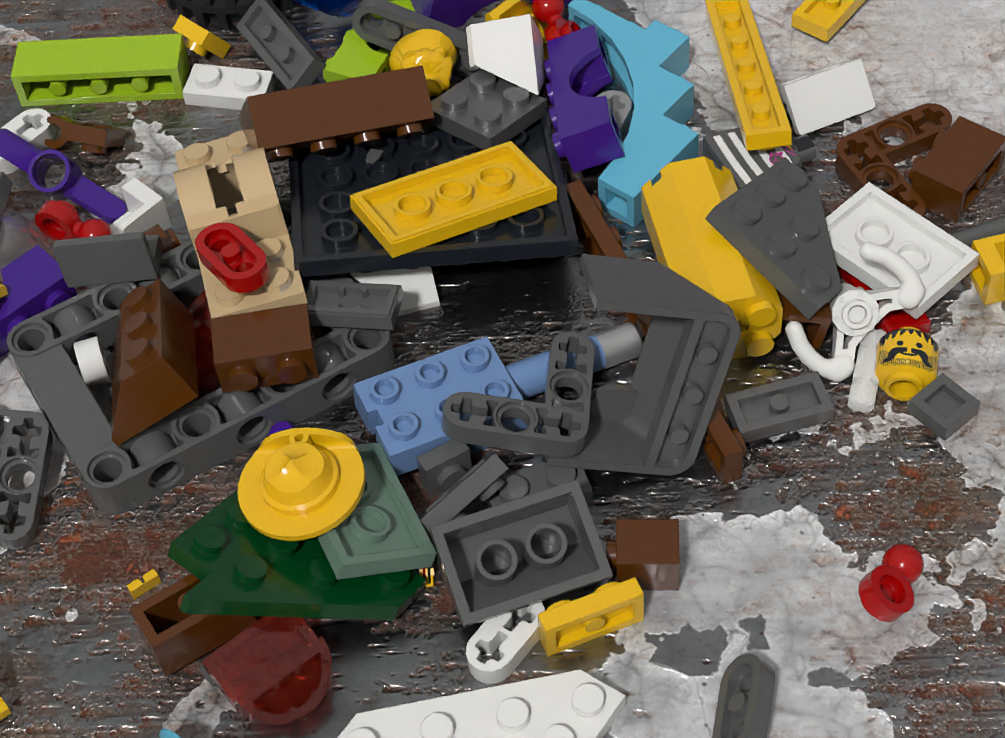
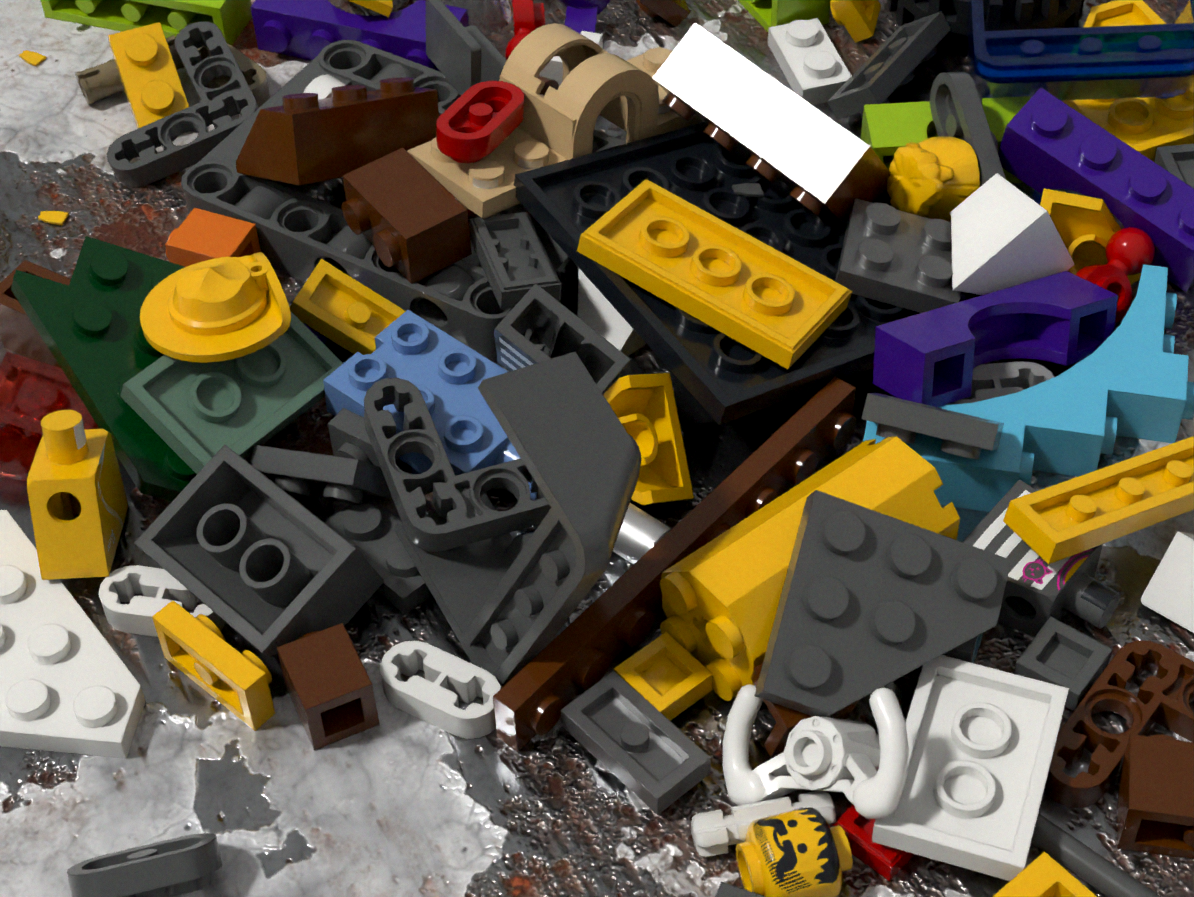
camera: 60 degrees right, 5 degrees down
none -> yellow torso [27,410,128,580]
none -> yellow piece [37,211,69,226]
none -> orange brick [165,207,261,267]
none -> yellow plate [290,259,406,355]
none -> white beam [380,641,501,739]
none -> dark grey torso [494,283,631,394]
none -> yellow slope [603,373,694,505]
none -> yellow plate [614,632,713,721]
none -> dark grey plate [862,393,1004,460]
none -> dark grey plate [1014,616,1113,711]

